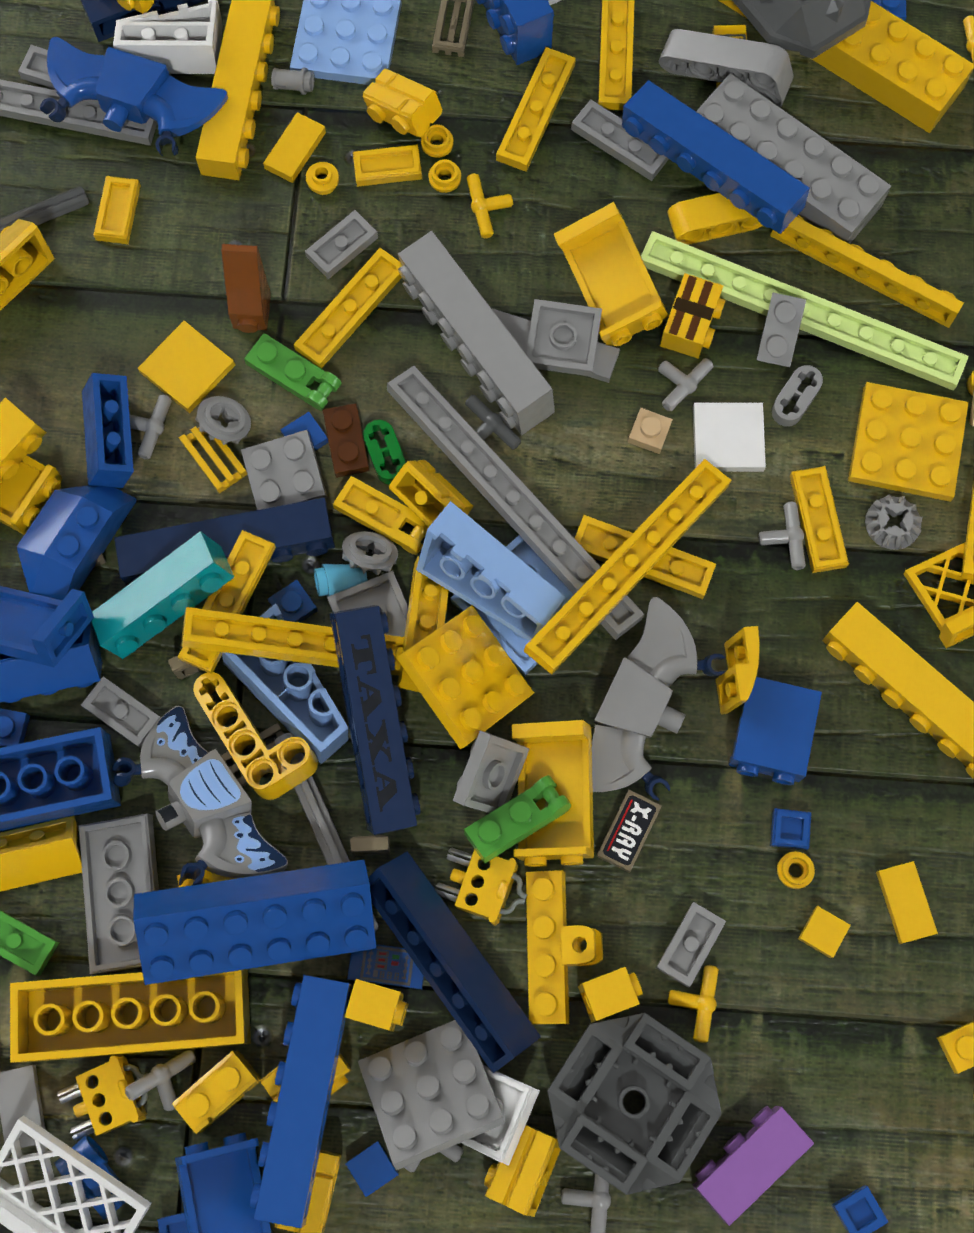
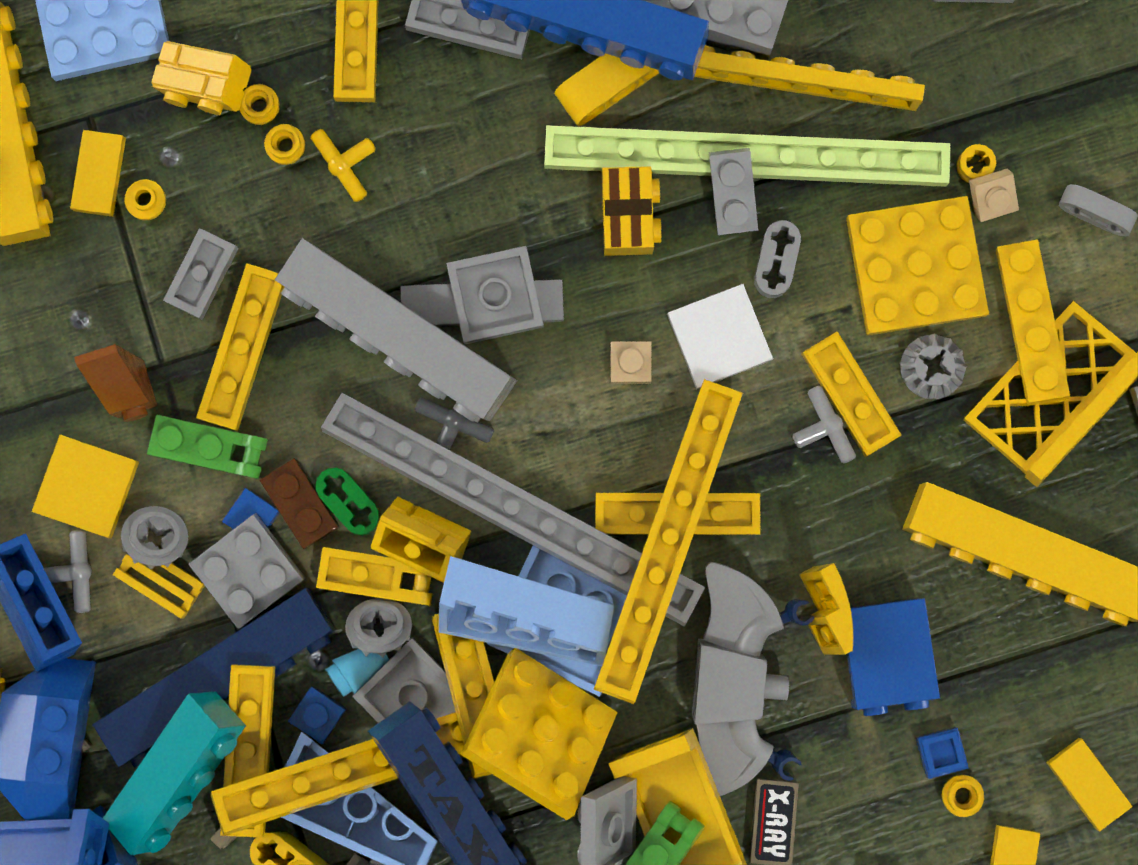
camera: 20 degrees left, 10 degrees up
light grey pin [271,68,314,95] -> none
yellow tile [353,144,422,187] -> none
yellow panel [554,202,669,346] -> none
light grey piece [658,358,713,411] -> none

